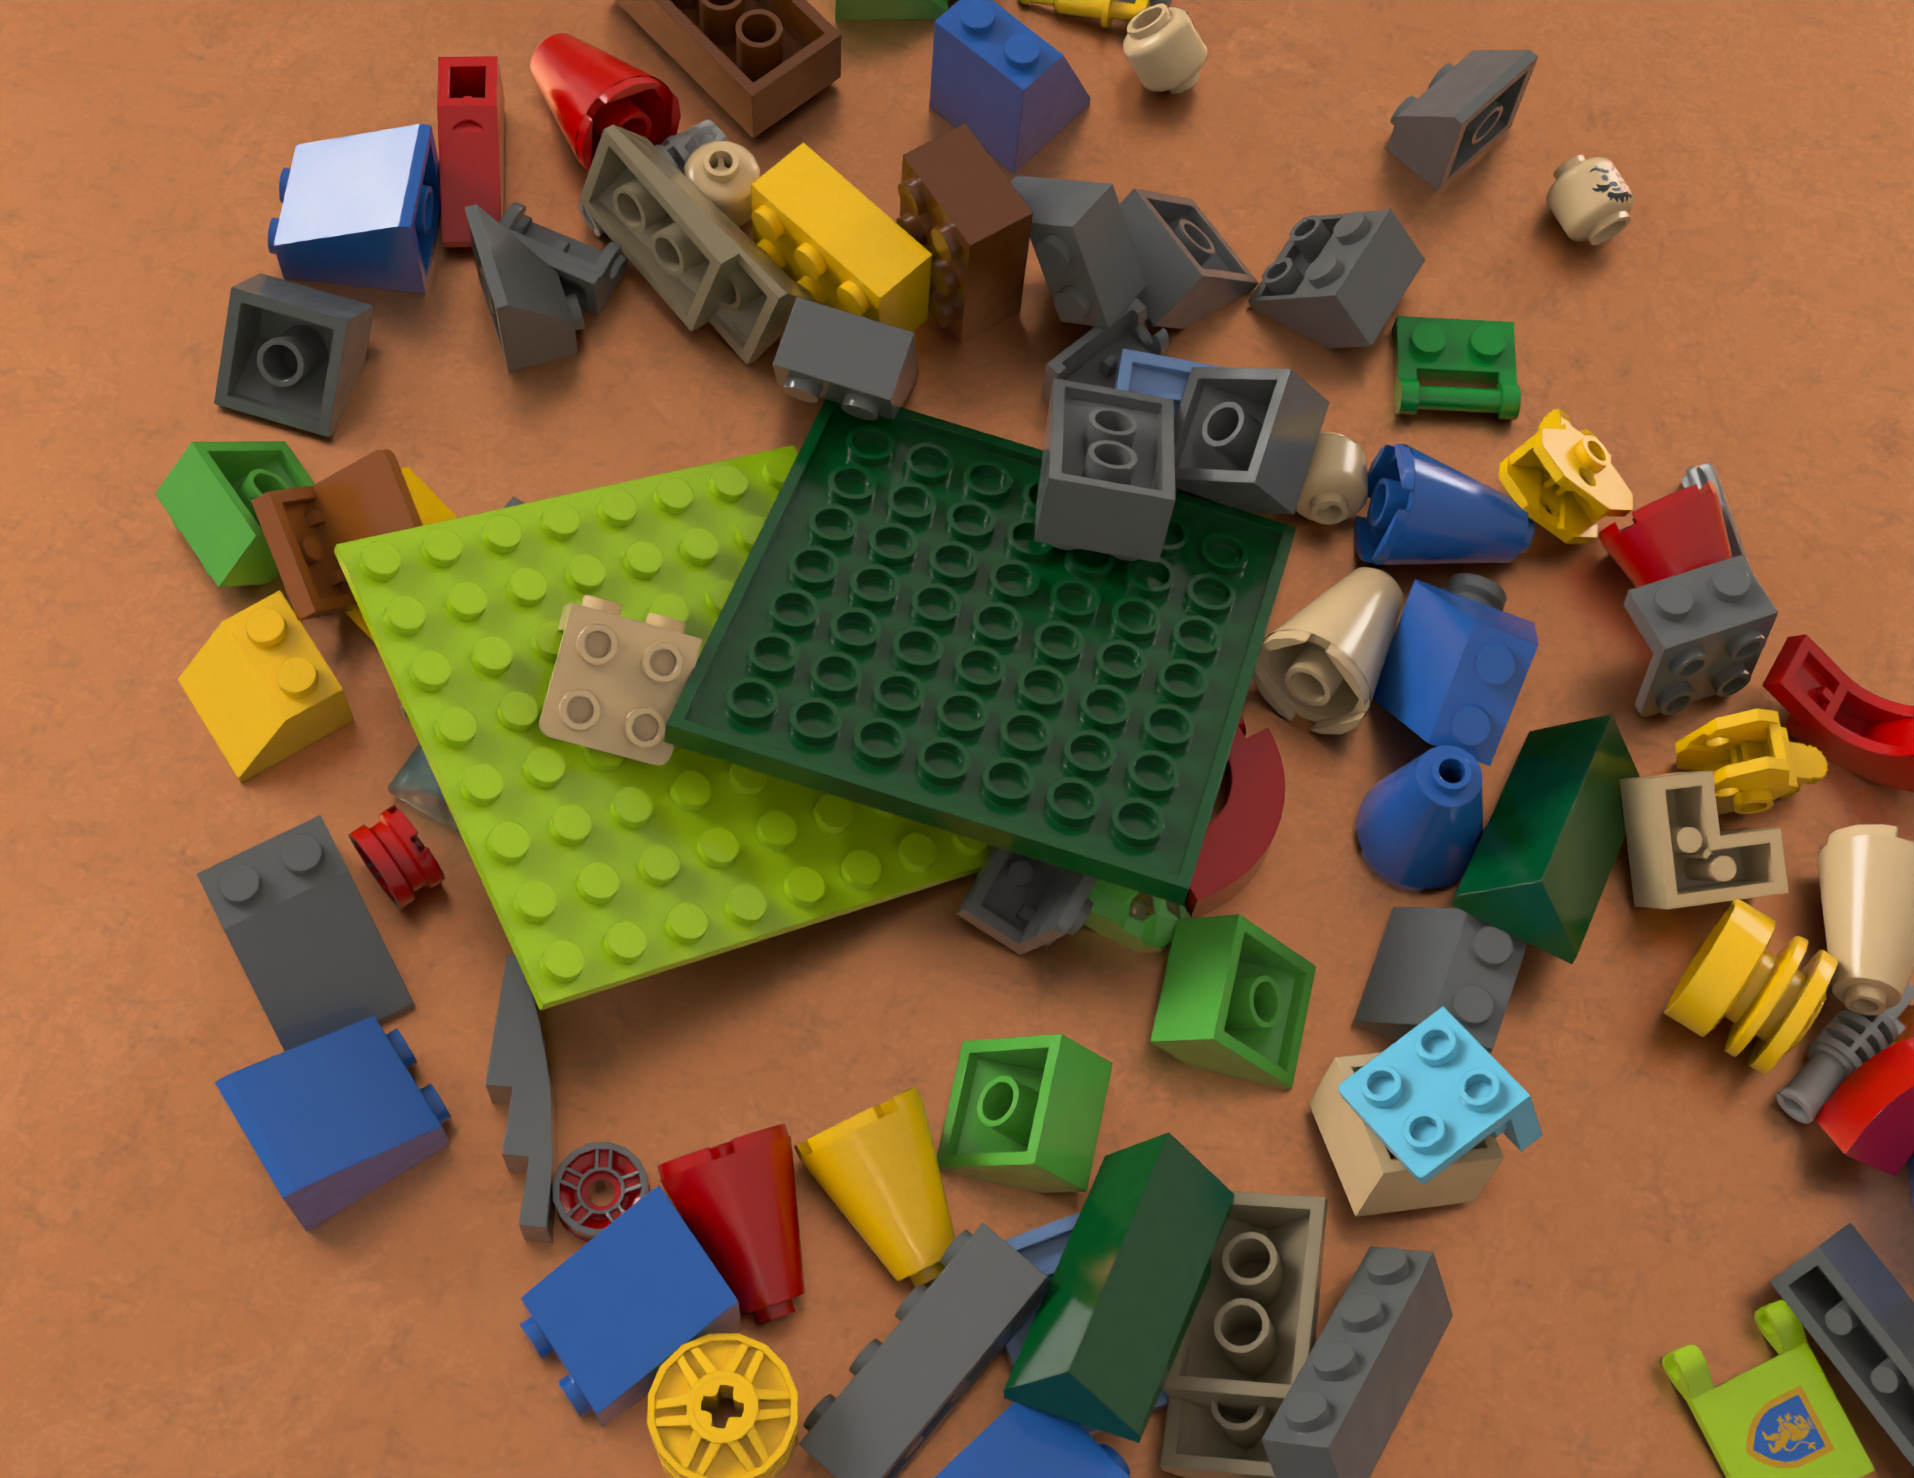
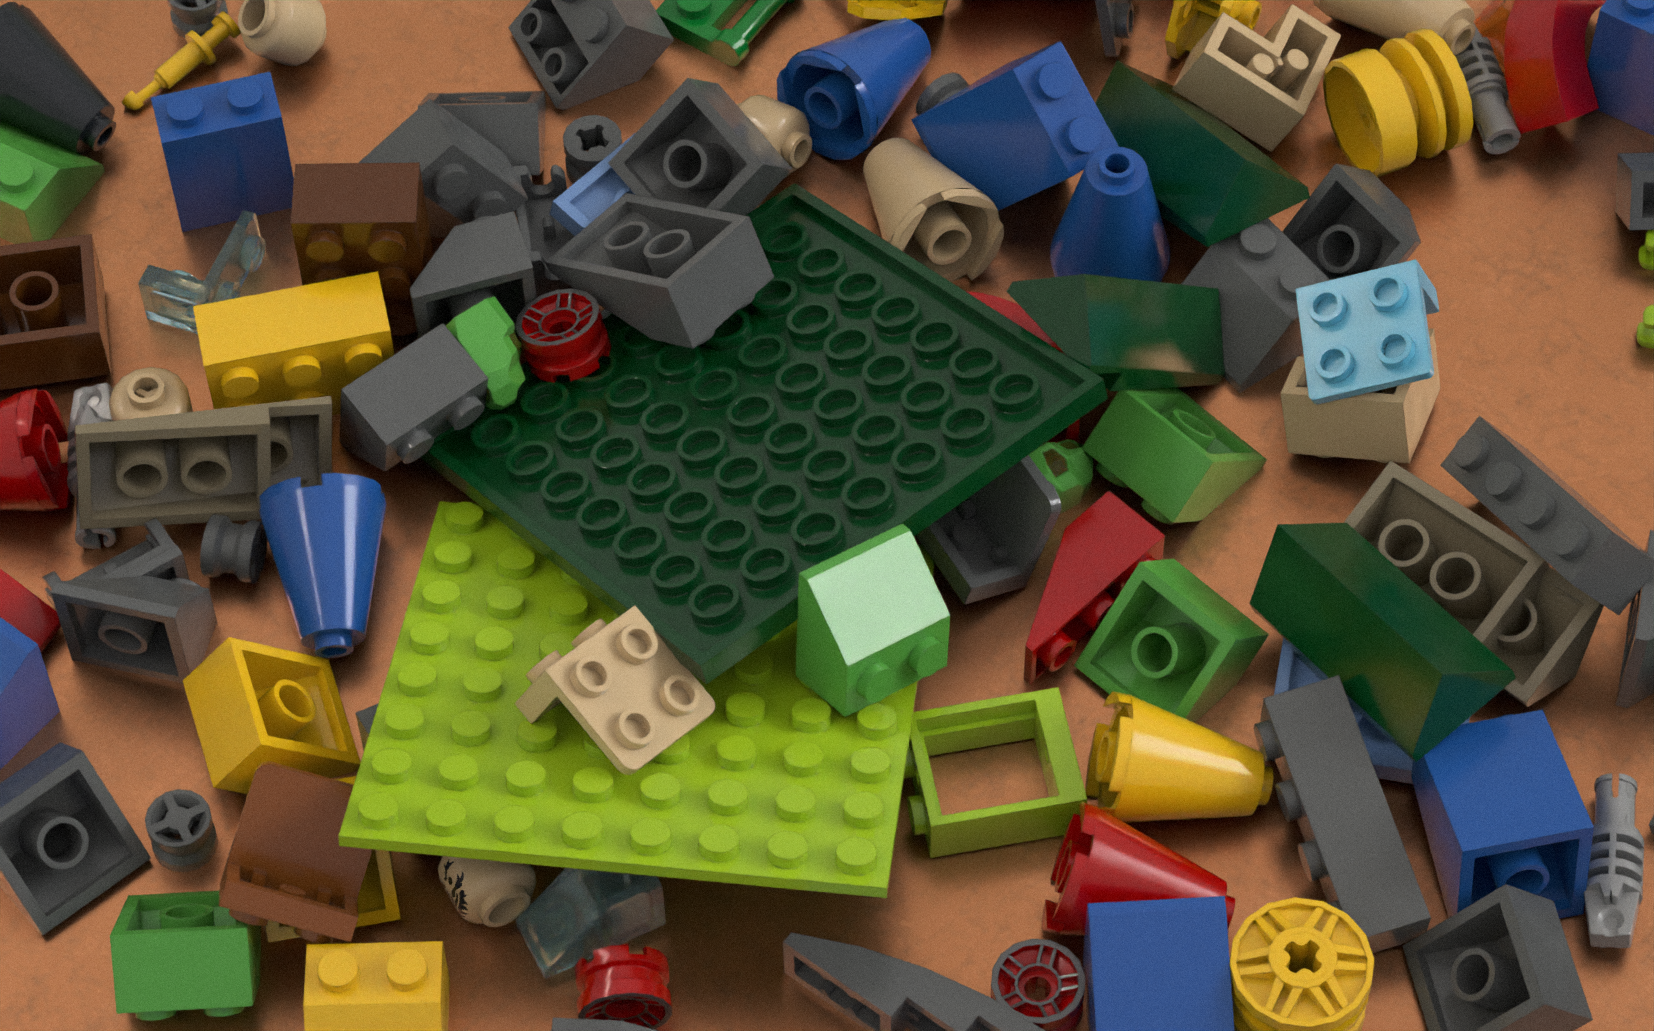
camera: 50 degrees left, 10 degrees down
none -> clear light blue bracket [138,210,266,334]
none -> dark grey wheel [145,789,218,872]
none -> yellow slope [183,637,361,794]
none -> dark grey wheel [200,514,268,584]
none -> blue cone [259,473,386,658]
none -> dark grey slope [410,211,537,346]
none -> bright green rock [446,297,526,410]
none -> red wheel [515,289,611,383]
none -> dark grey wheel [563,115,622,184]
none -> slope [796,524,950,717]
none -> lime window [904,687,1087,858]
none -> dark green slope [1006,274,1225,391]
none -> red slope [1024,491,1165,685]
none -> dark grey slope [1282,163,1421,280]

